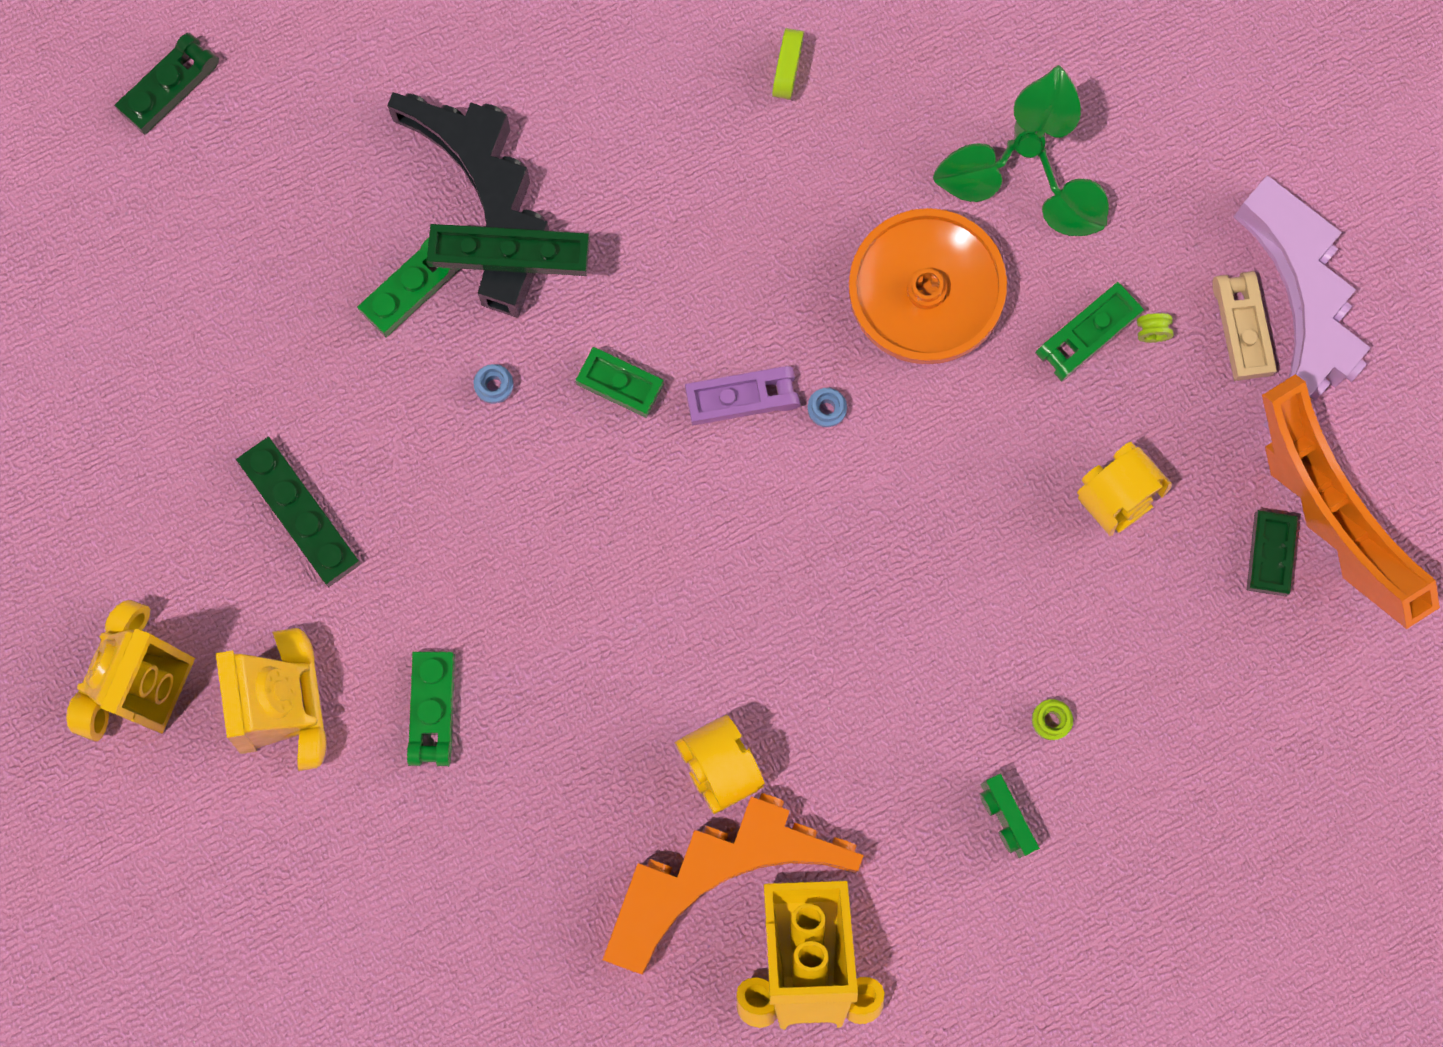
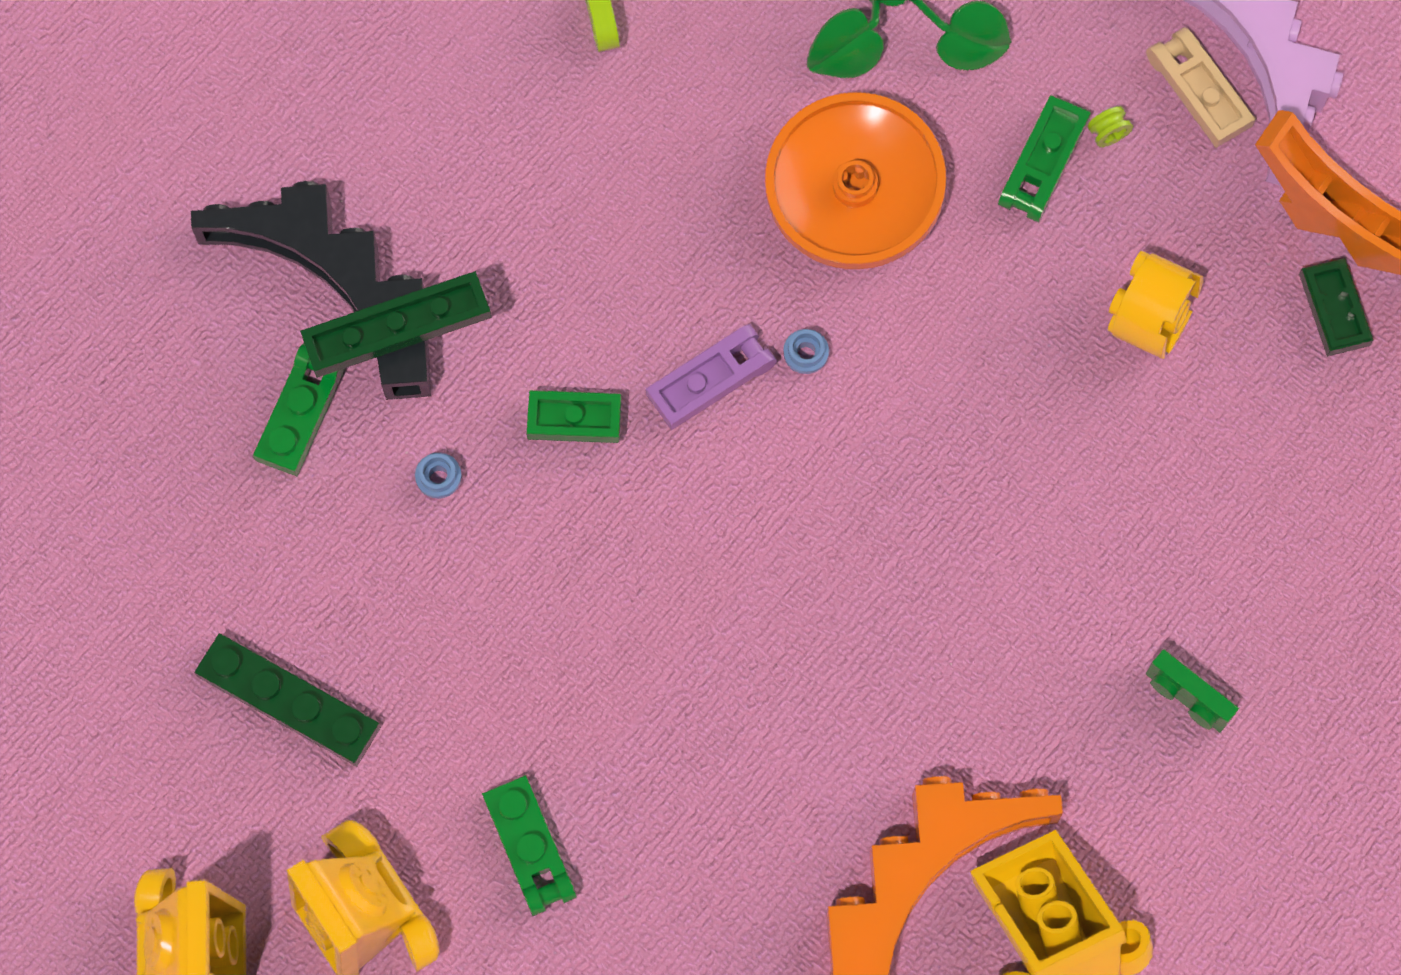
camera: 20 degrees left, 5 degrees down
yellow brick [674,714,765,815] -> none
lime plate [1032,699,1073,741] -> none

